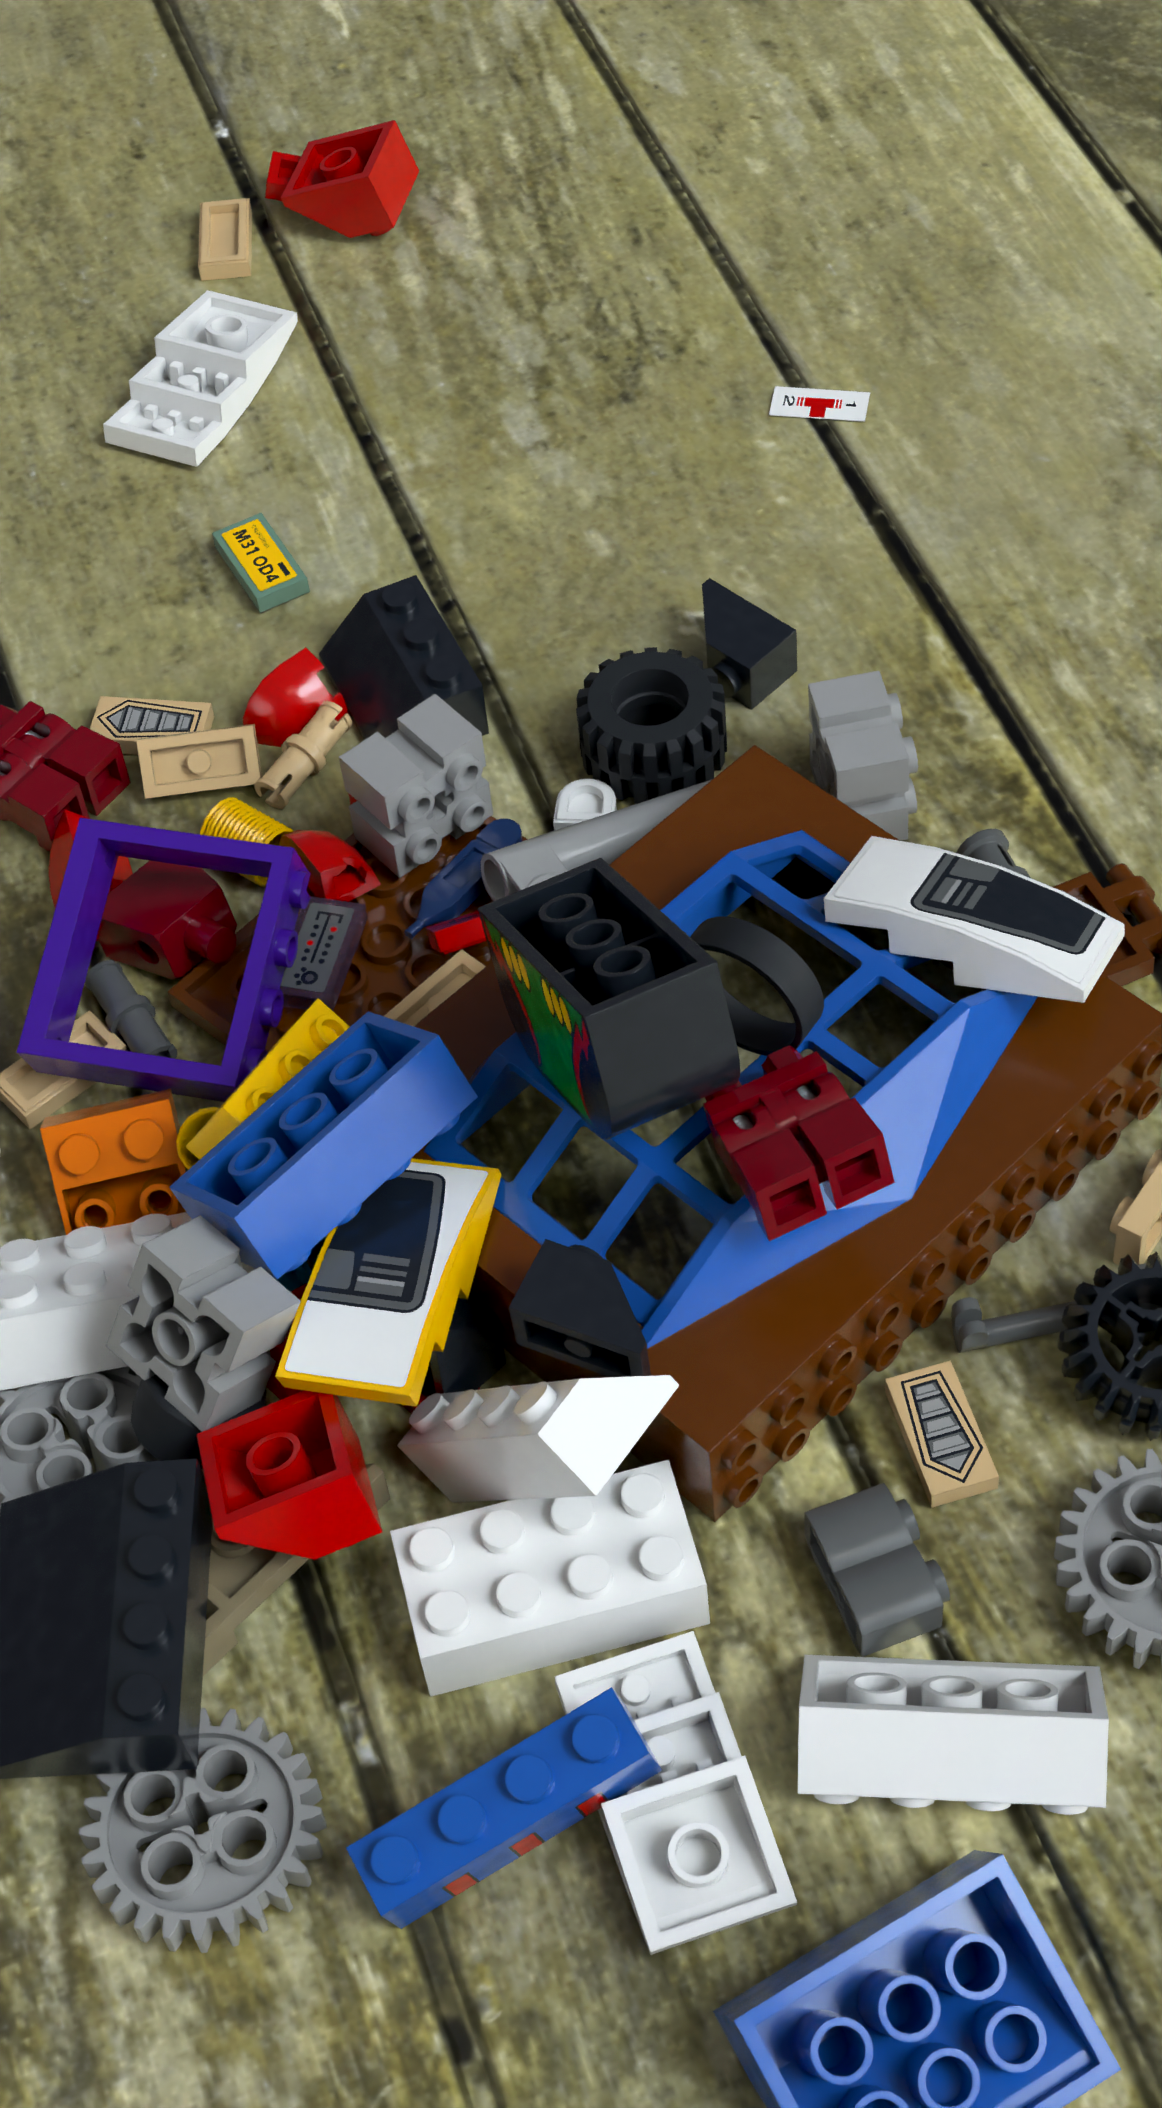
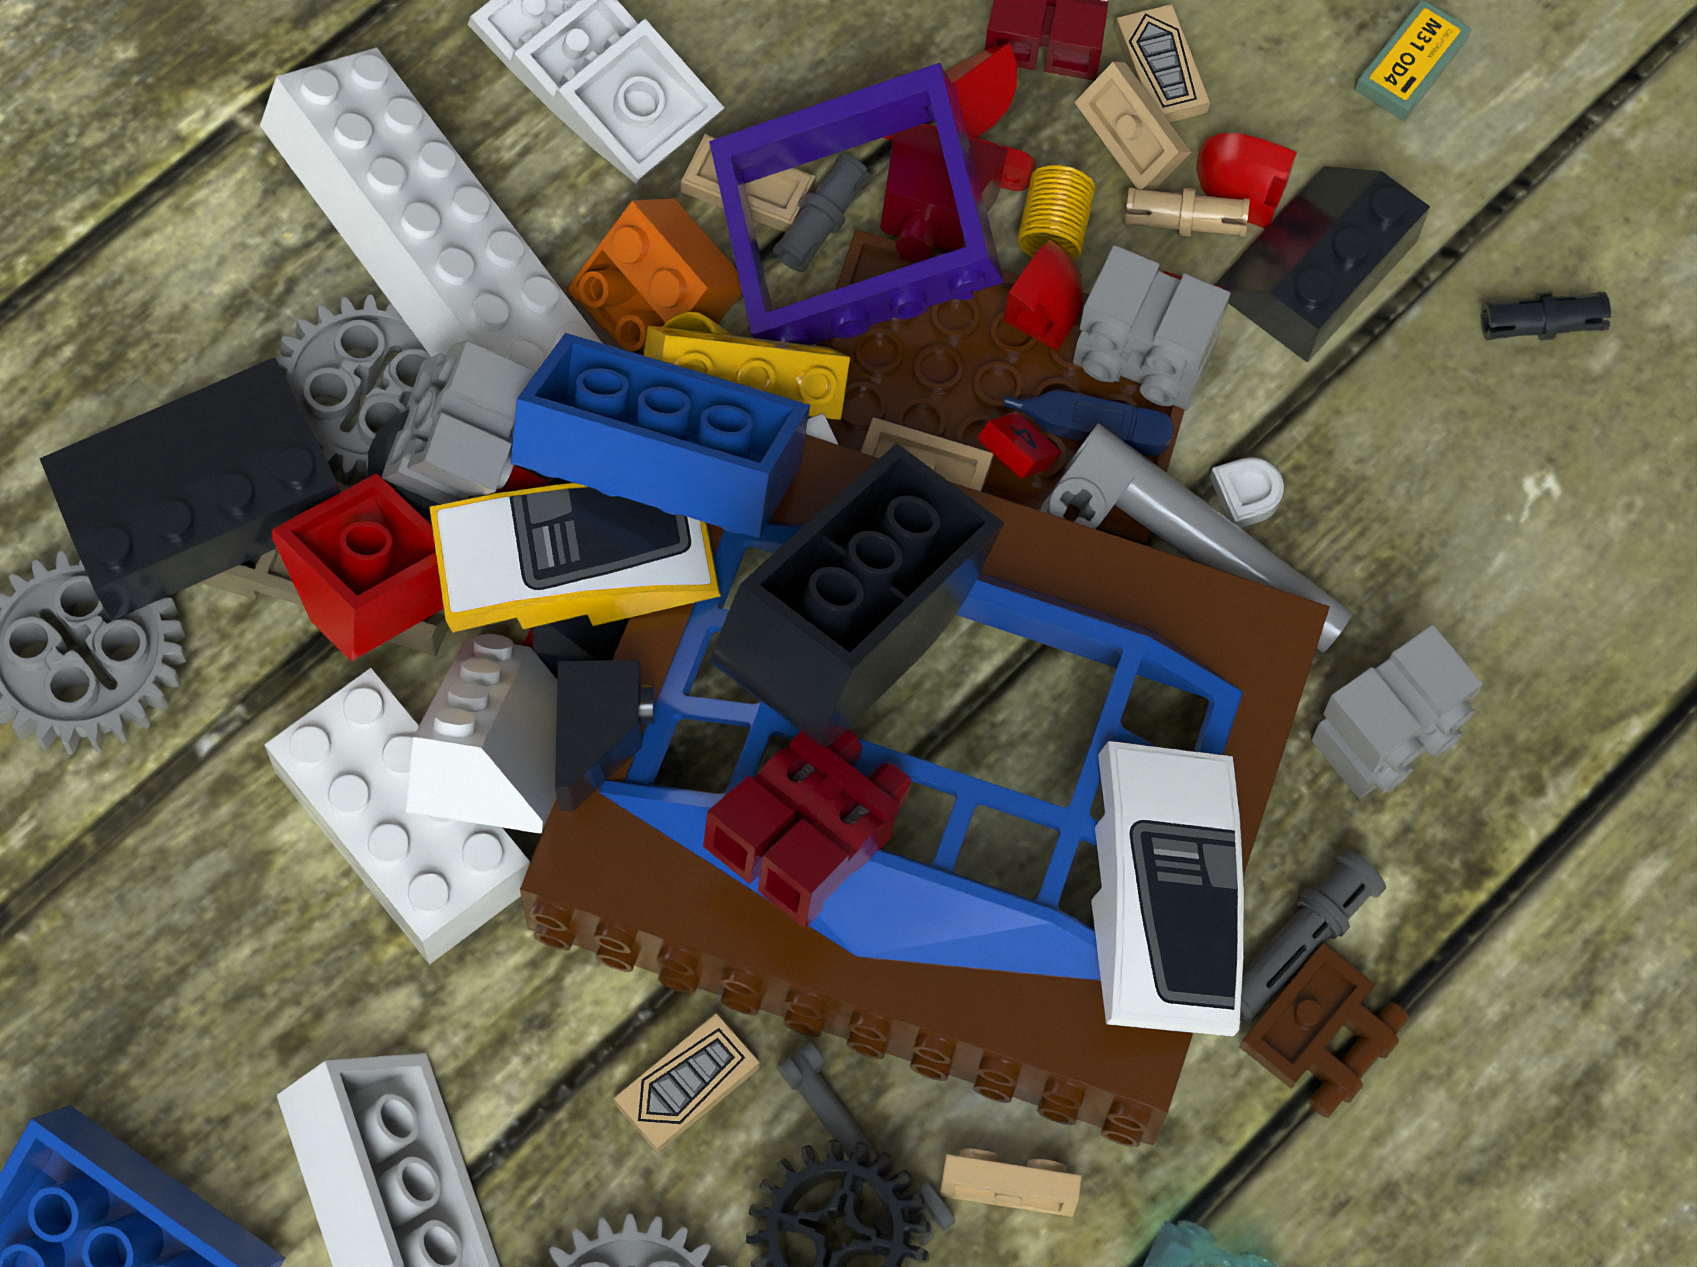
camera: 55 degrees right, 15 degrees up
tile [280,896,368,1011] -> none
blue brick [346,1687,663,1929] -> none
white slope [555,1631,797,1955] -> none
black tyre [576,647,727,804] -> none
black tyre [690,916,824,1056] -> none
black slope [702,578,797,710] -> none
dark grey brick [804,1483,950,1657] -> none
none -> black pin [1481,291,1611,341]

